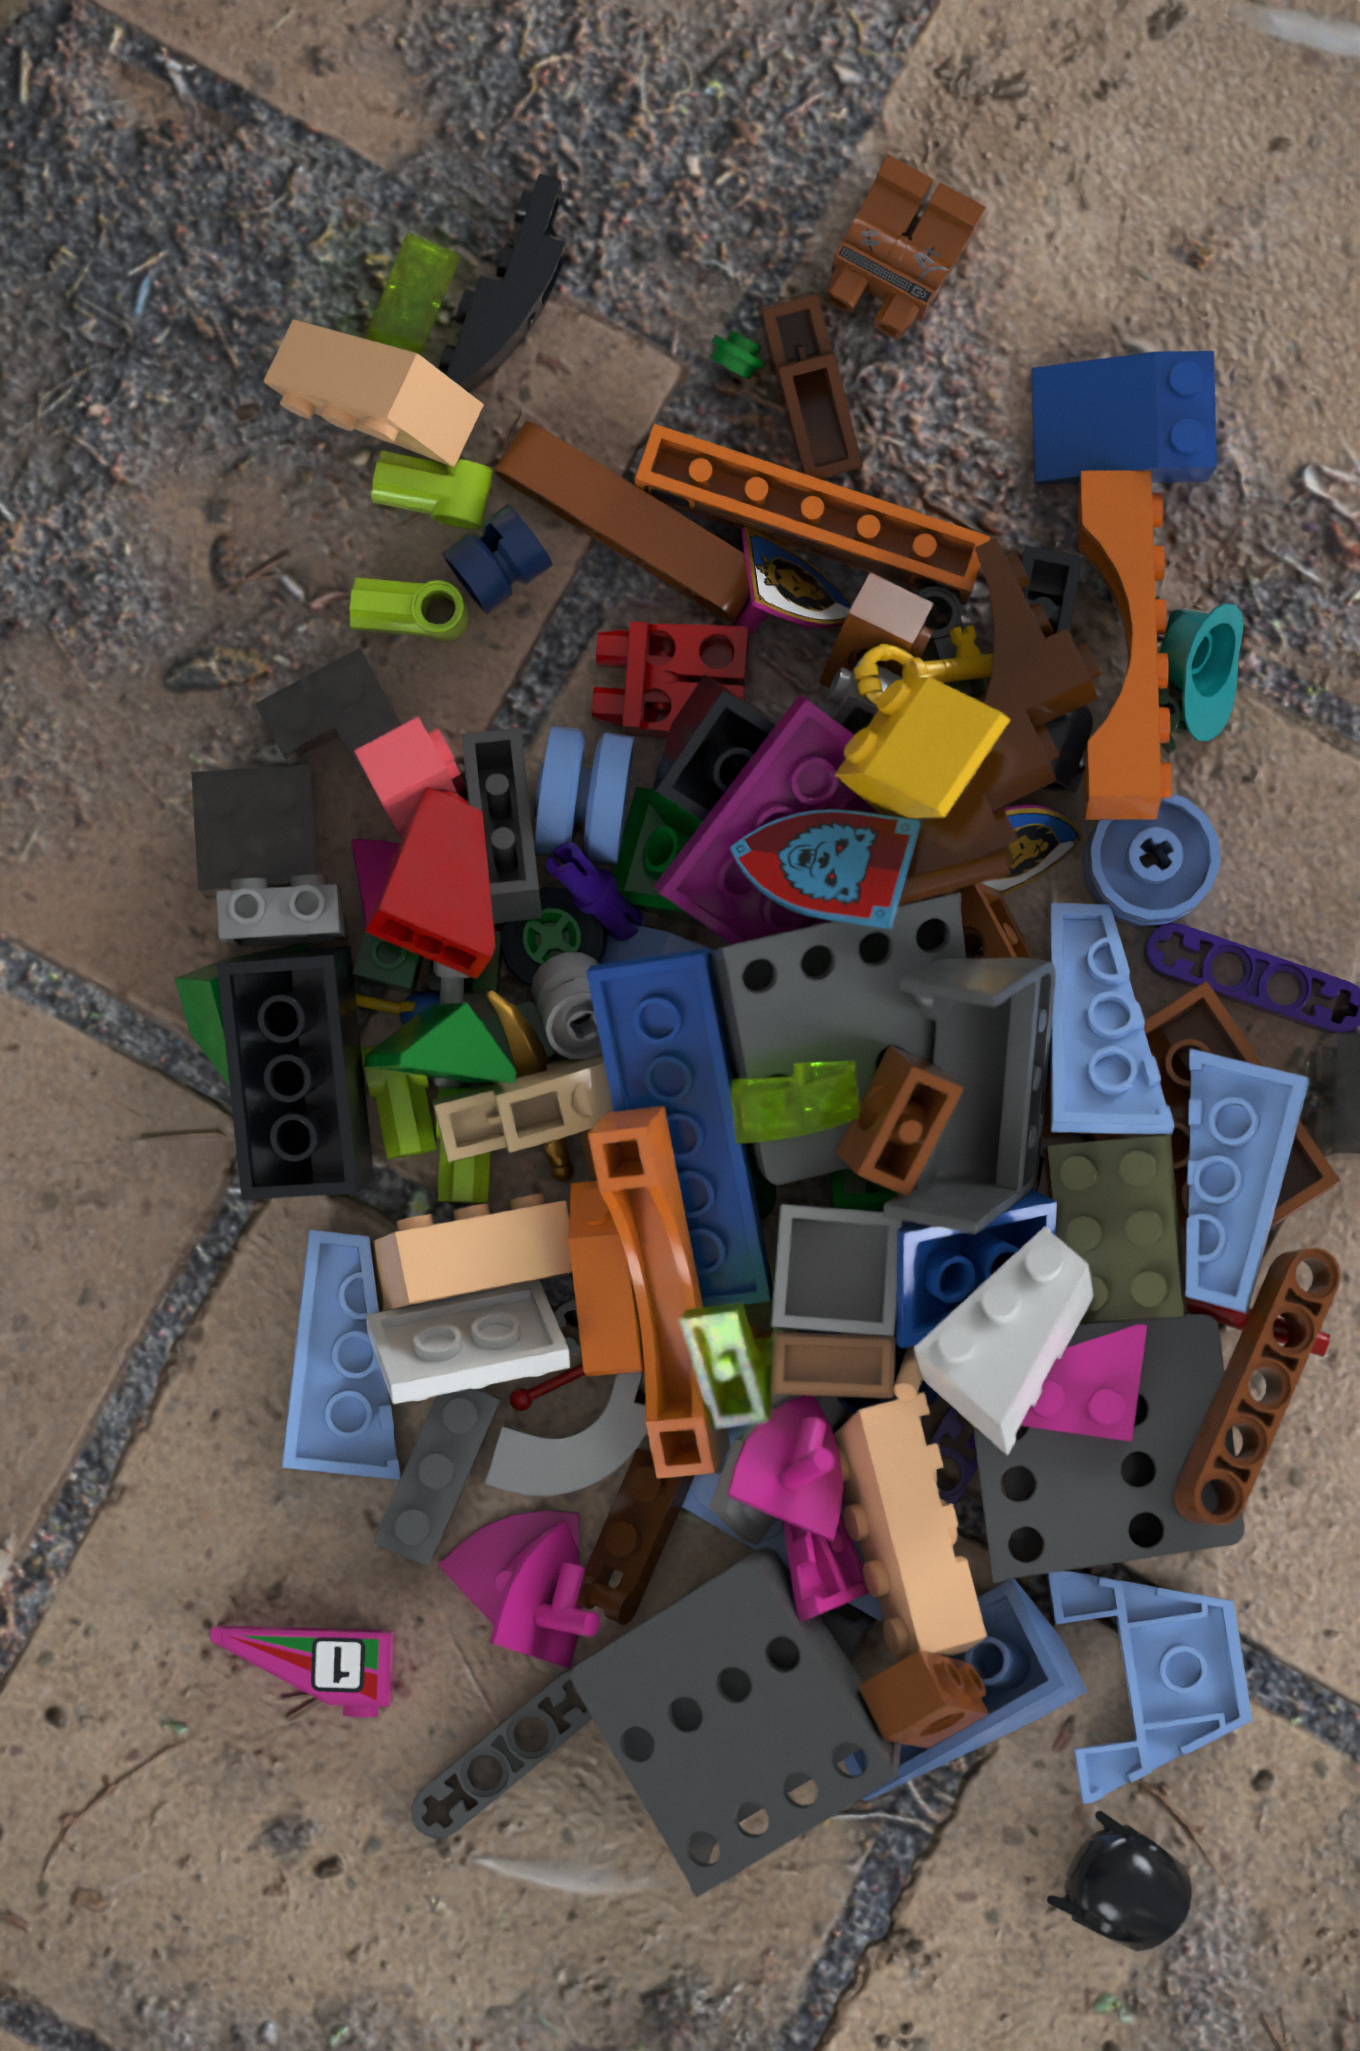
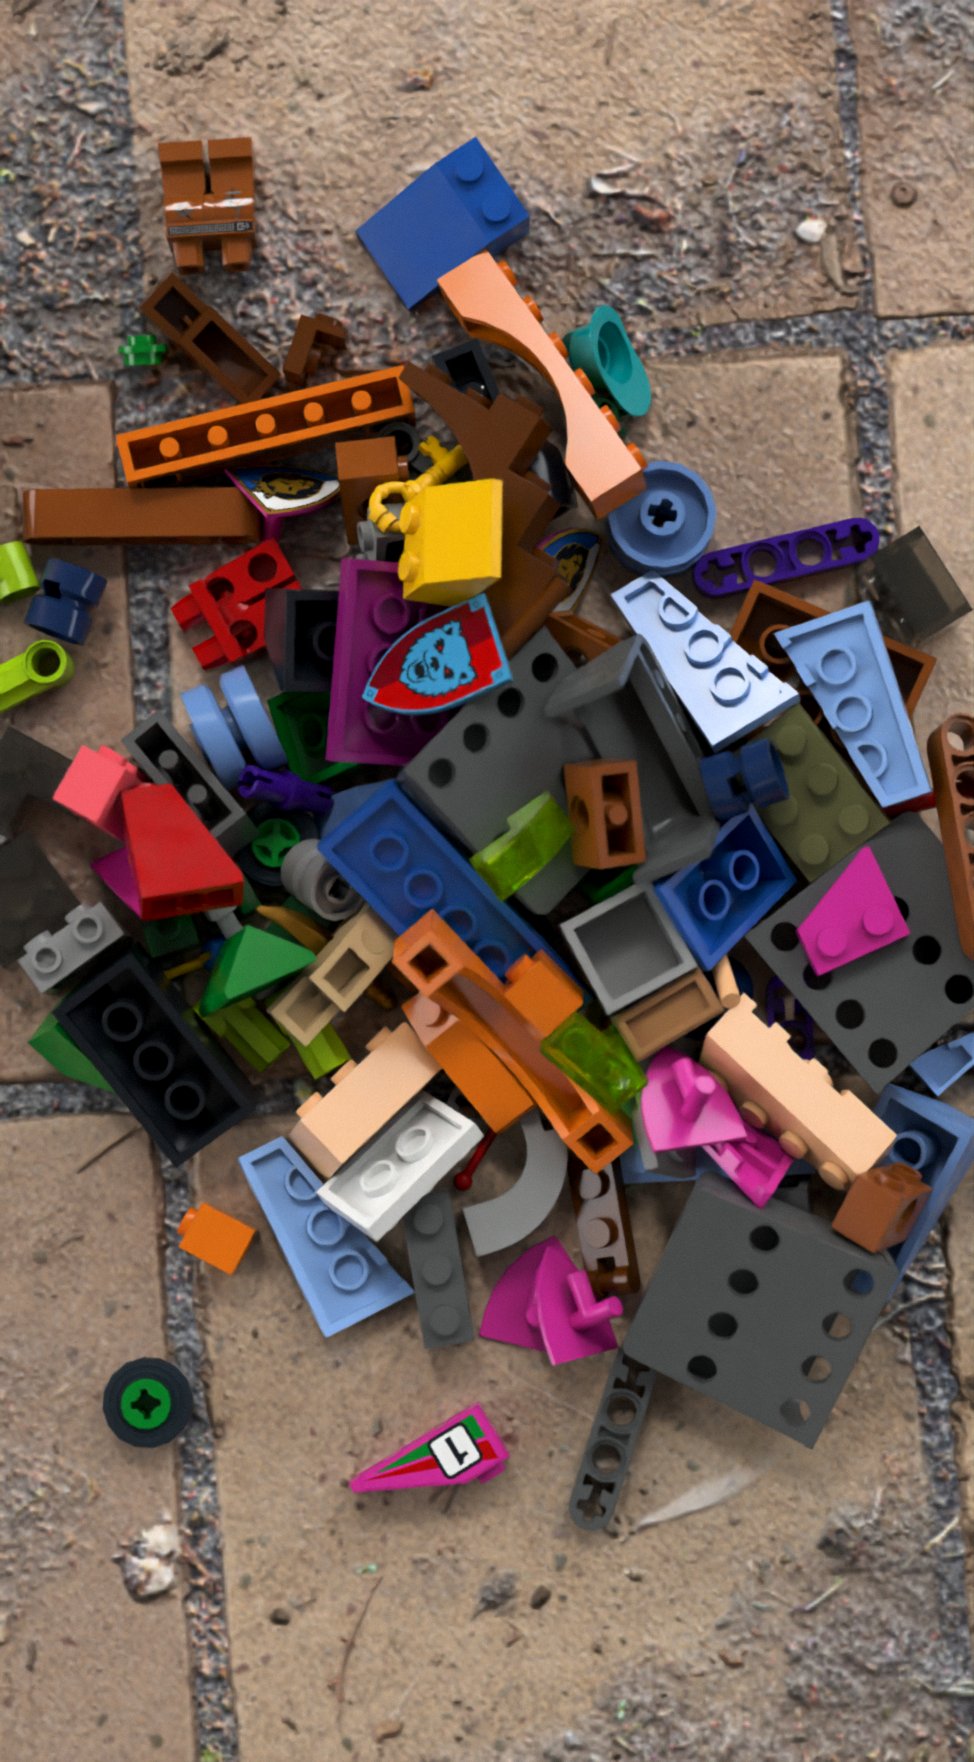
camera: 30 degrees left, 0 degrees up
white wedge [914,1227,1094,1456] -> none
none -> black wheel [102,1357,193,1448]
none -> orange brick [177,1202,259,1275]
none -> reddish brown bracket [282,313,350,387]
none -> orange brick [503,949,584,1038]
none -> dark blue wheel [700,738,789,821]

